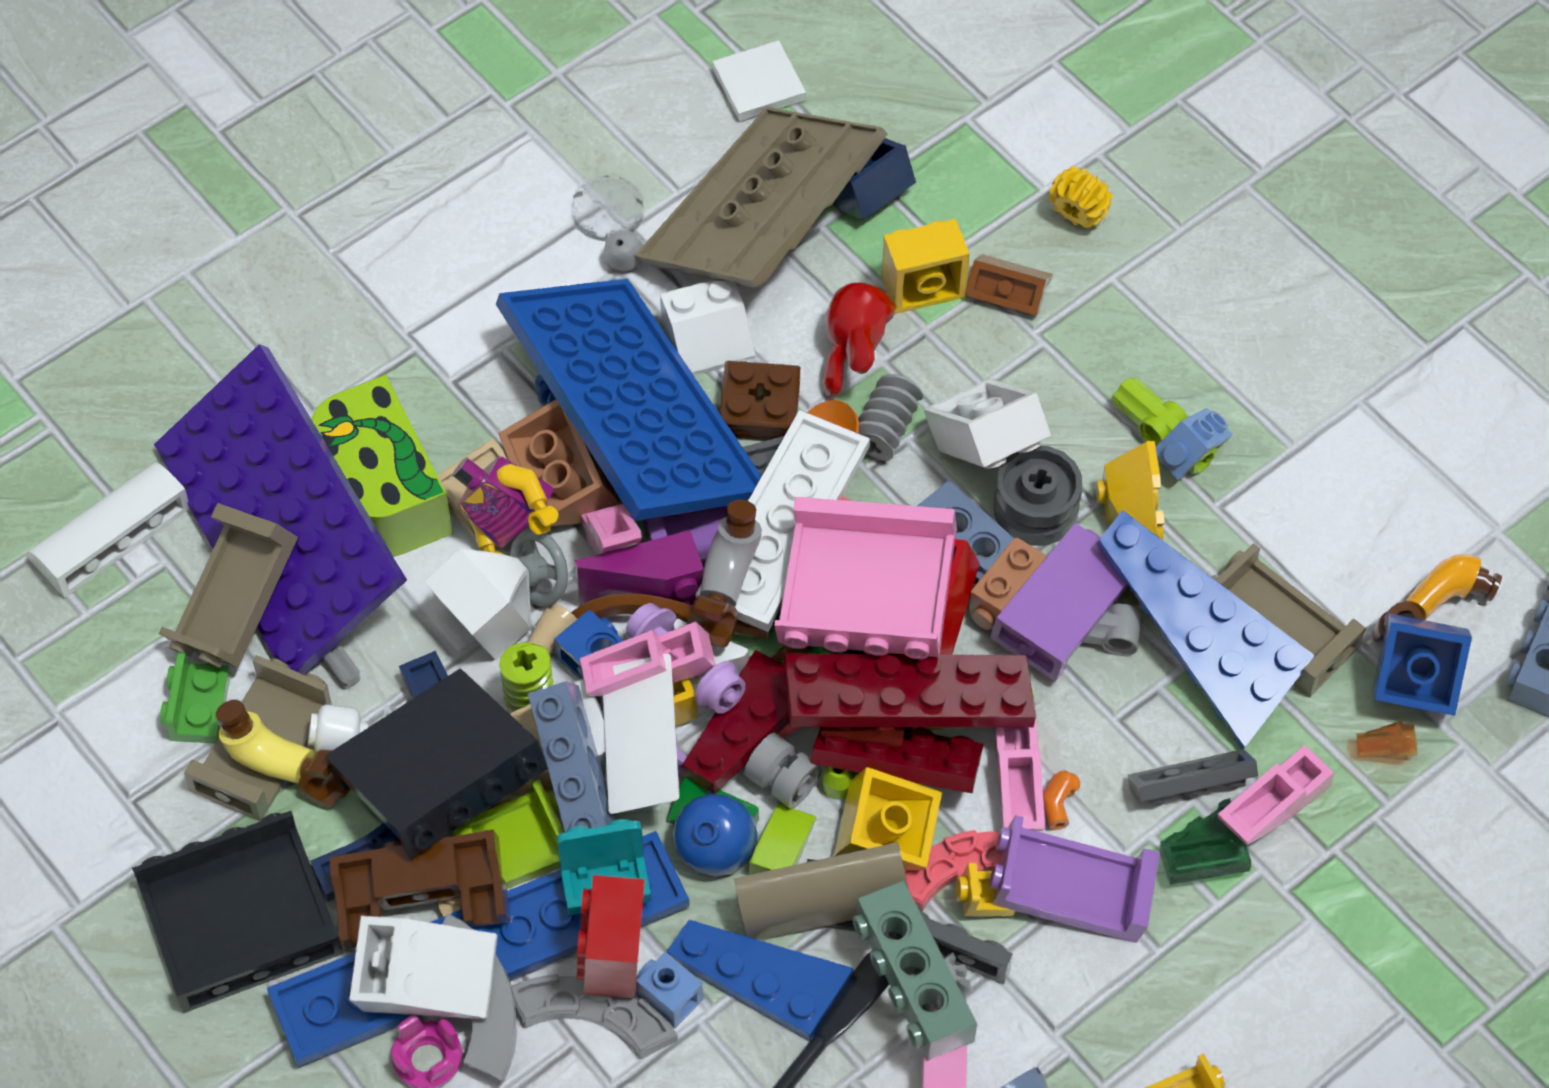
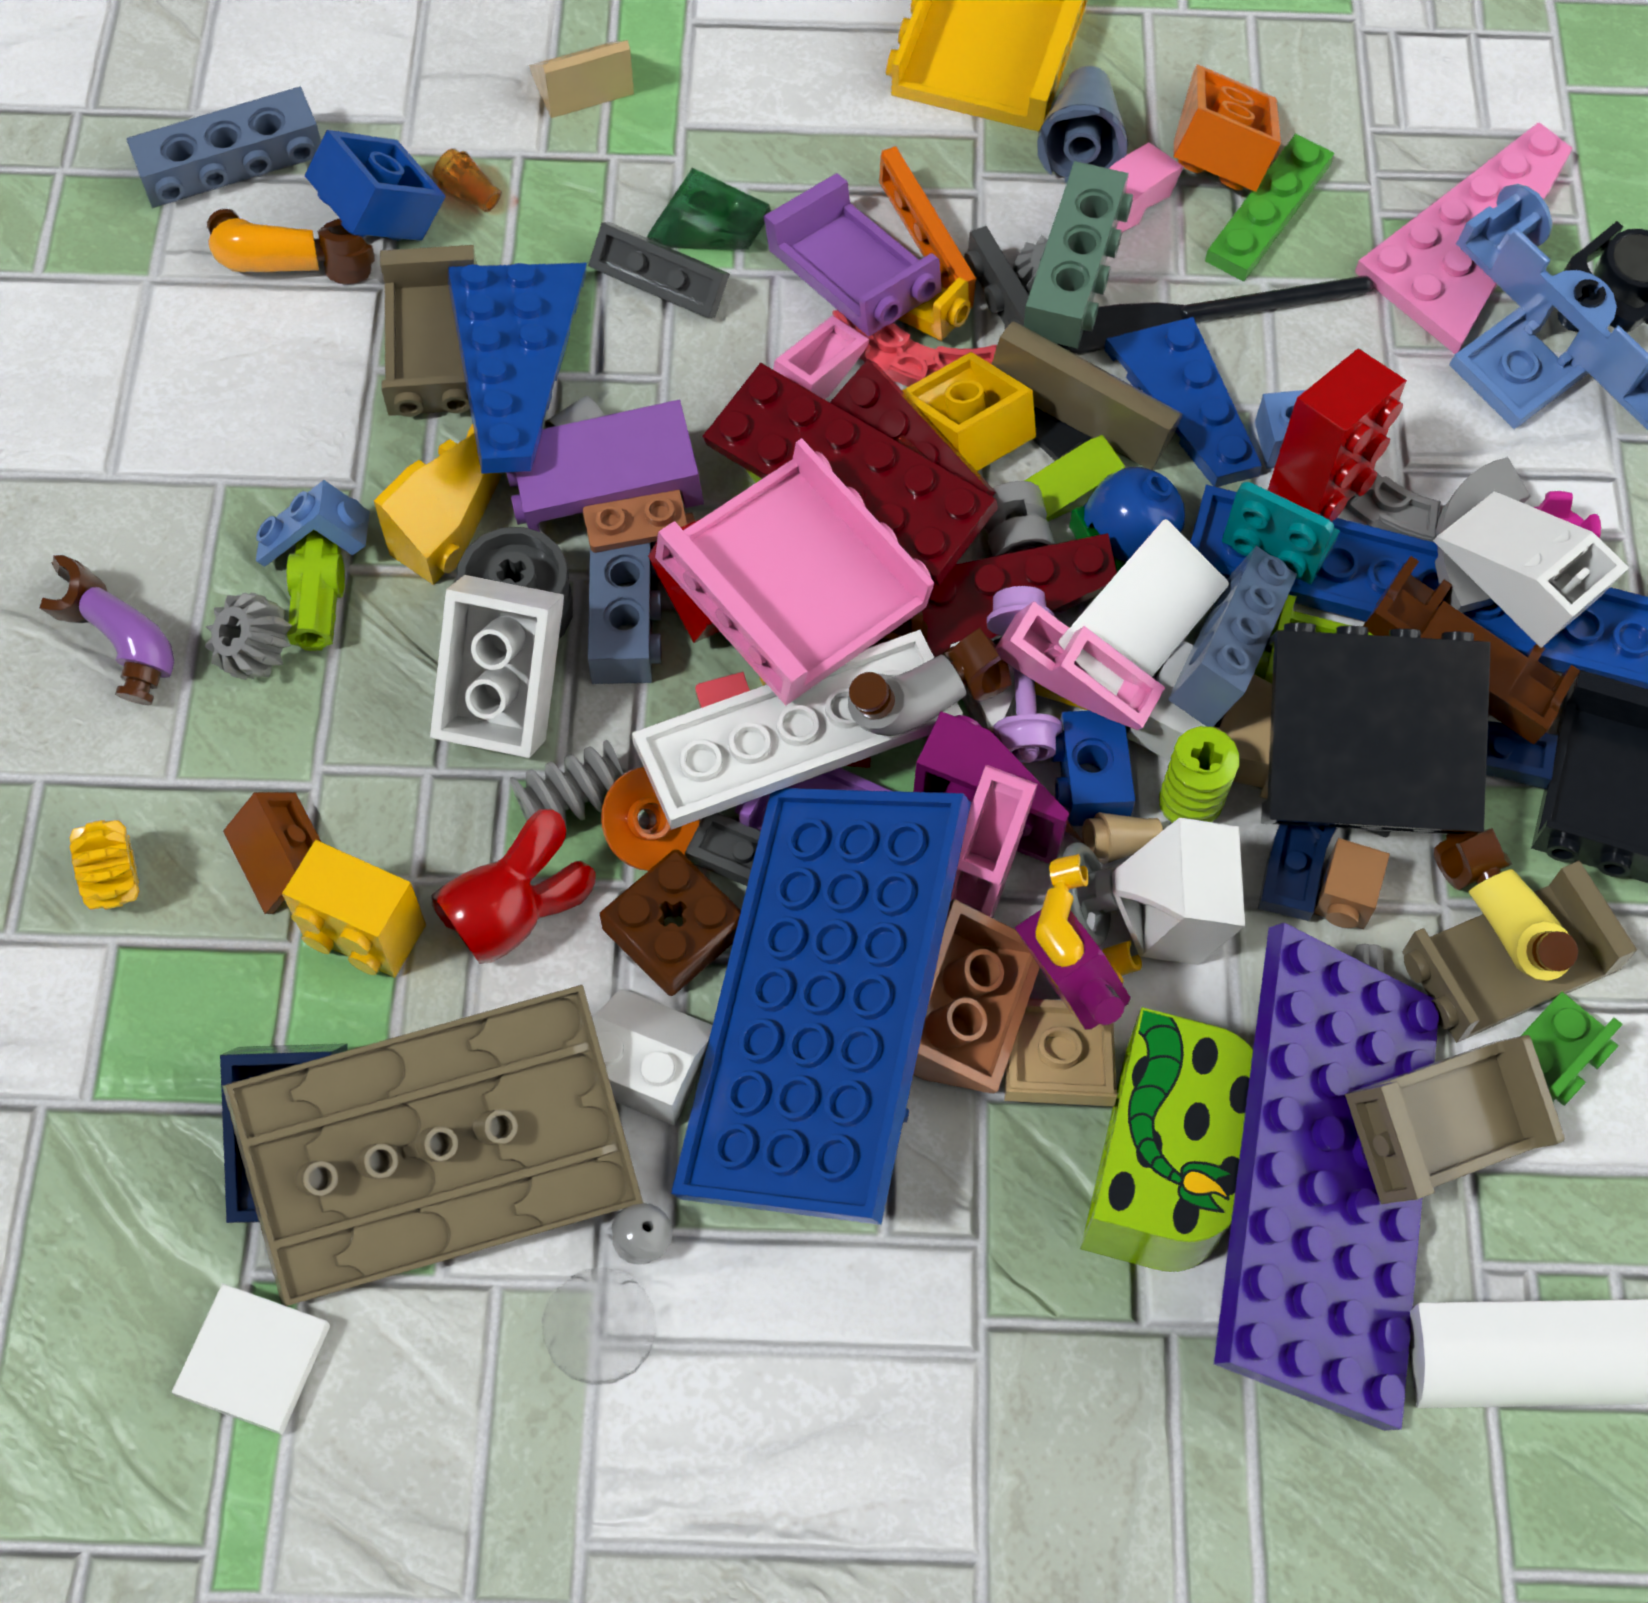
camera: 140 degrees left, 5 degrees up
white head [307,704,368,753] -> none
orange arm [1043,770,1080,830] -> none
bright pink slope [1218,745,1334,845] -> none
none -> piece [39,555,174,705]
none -> light grey gear [205,593,292,680]
none -> tan slope [529,40,634,118]
none -> orange tile [879,146,976,309]
none -> medium nougat brick [1313,838,1390,929]

